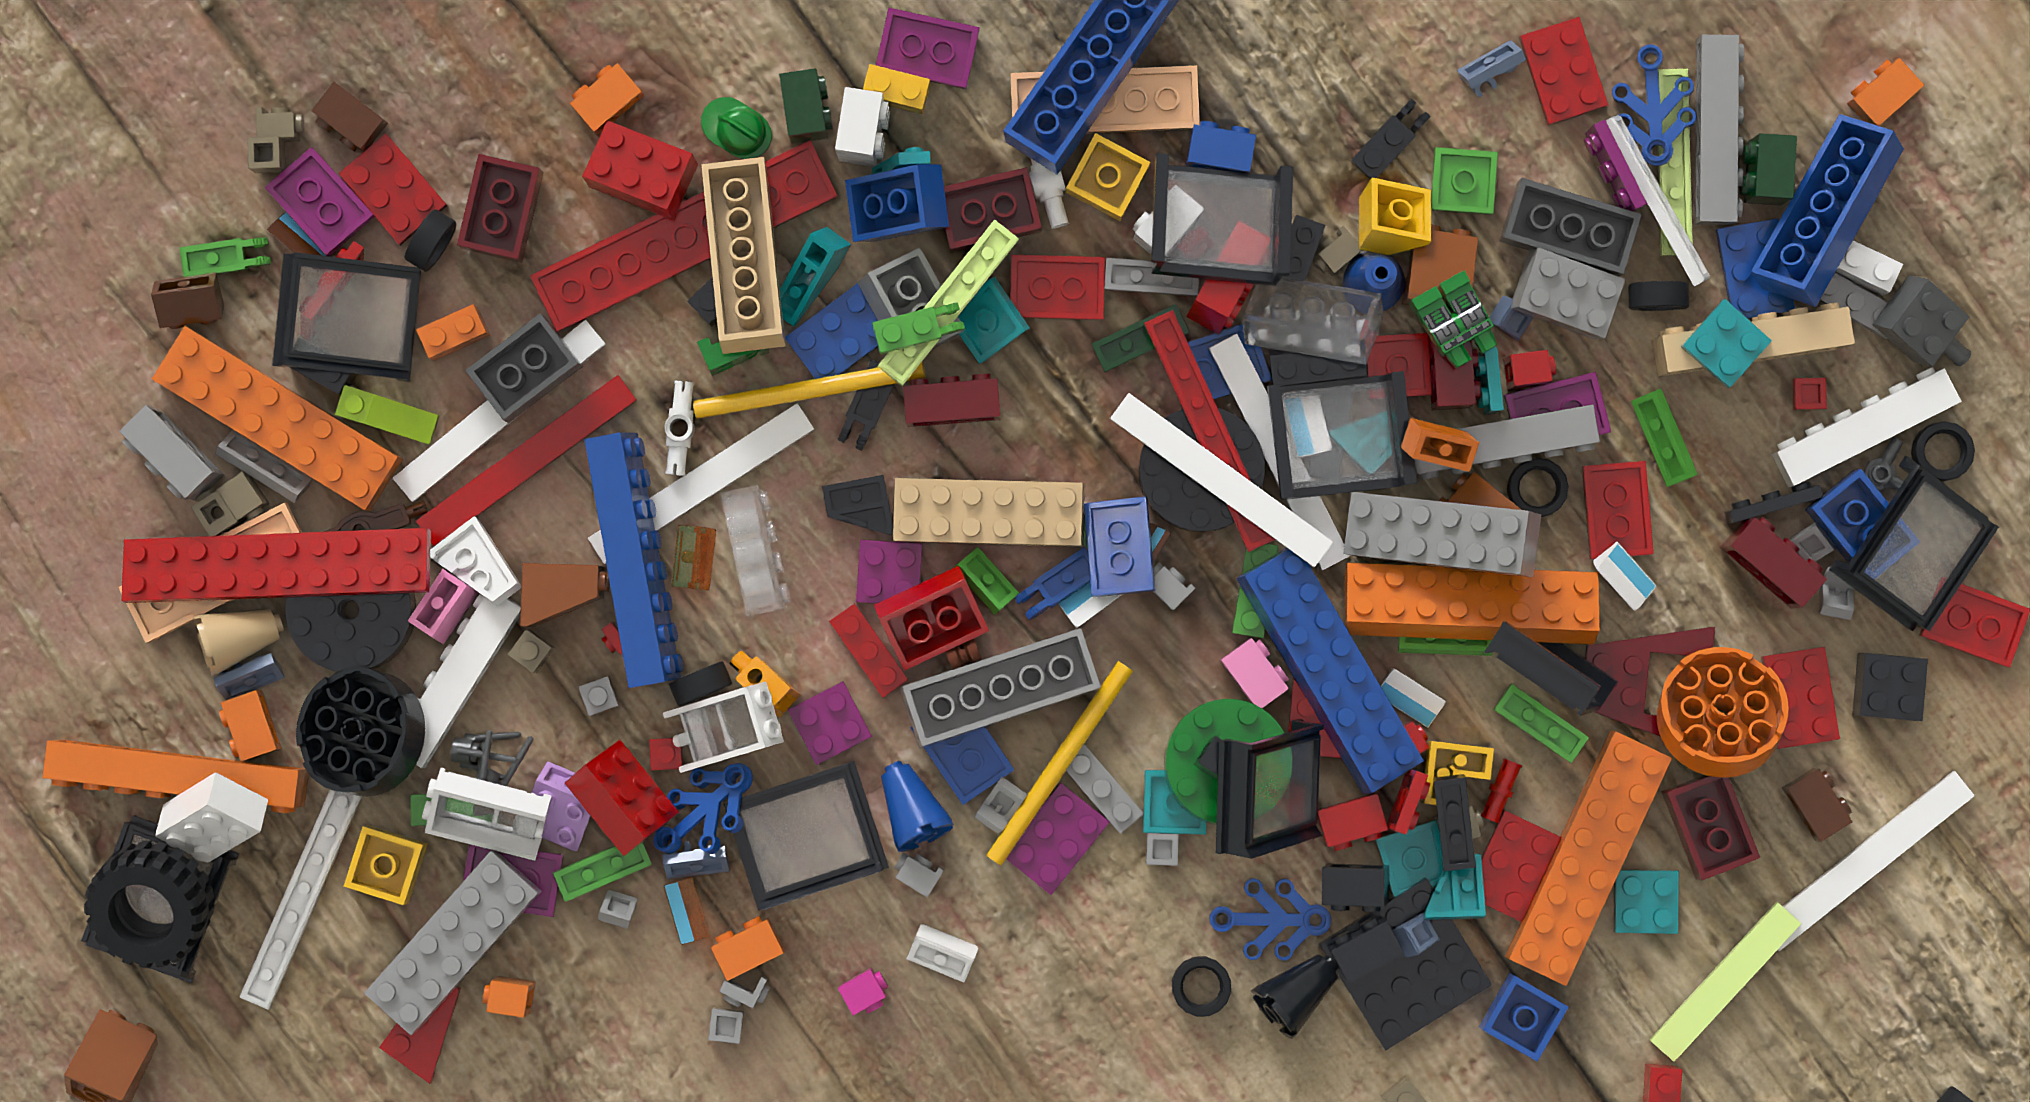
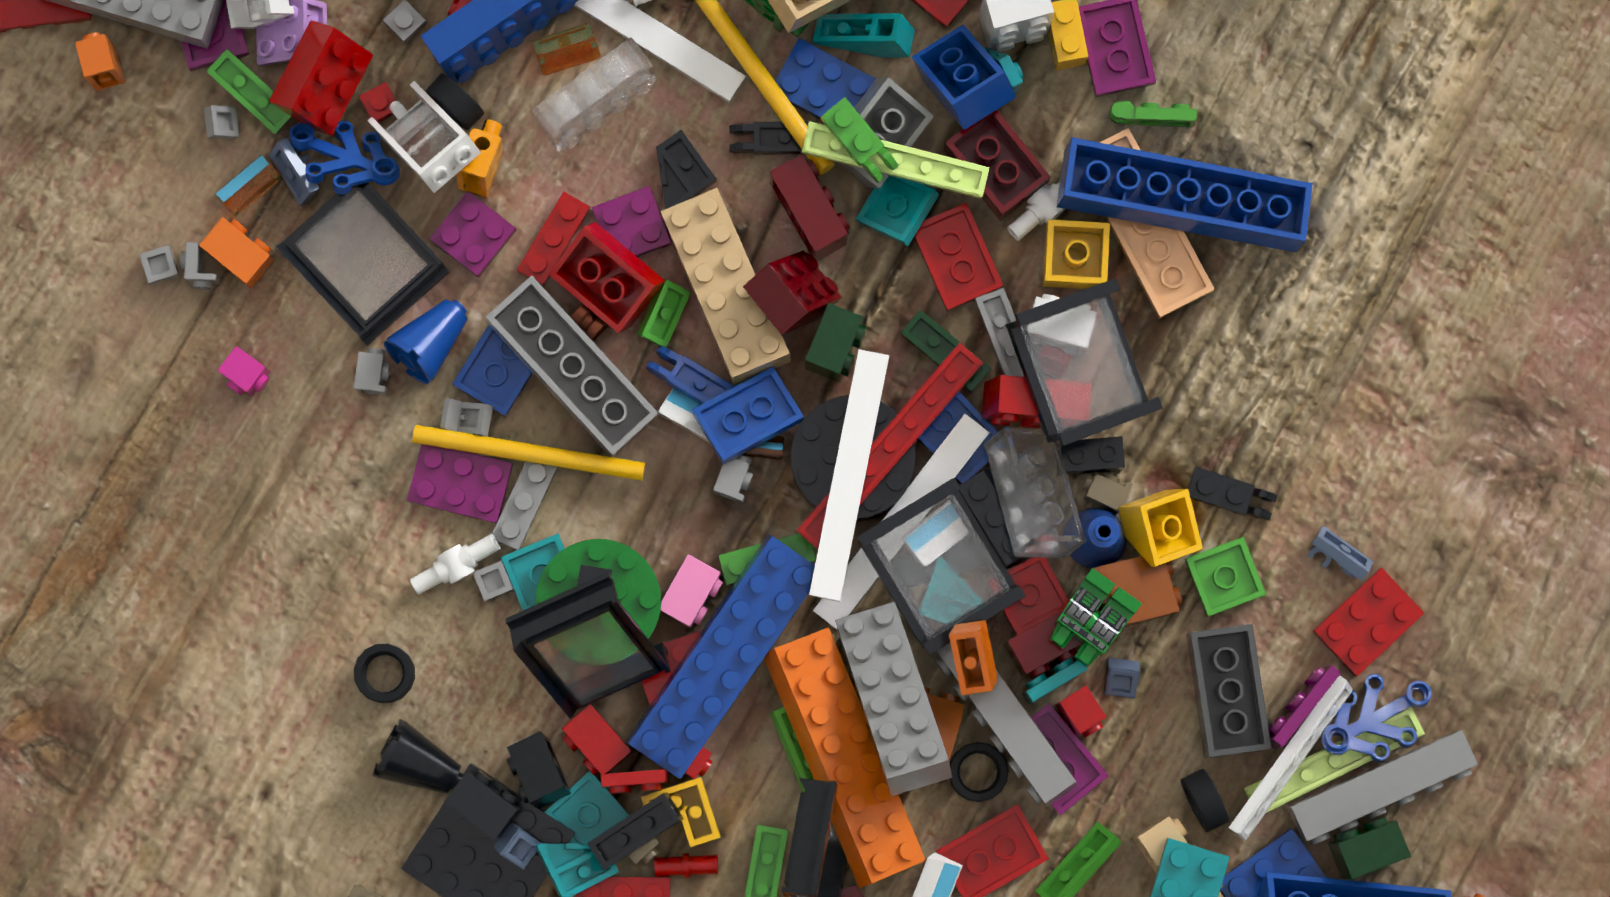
camera: 65 degrees right, 5 degrees down
white slope [907,924,978,982] -> none
blue brick [1186,121,1256,173] -> none
blue plant [1209,878,1331,961] -> none
slope [1381,668,1446,728] -> none
light grey brick [1510,248,1625,340] -> none
none -> white pin [410,534,501,595]
none -> dark red brick [743,250,842,335]
none -> dark green brick [805,303,866,382]
none -> bright green hinge [1109,101,1197,128]

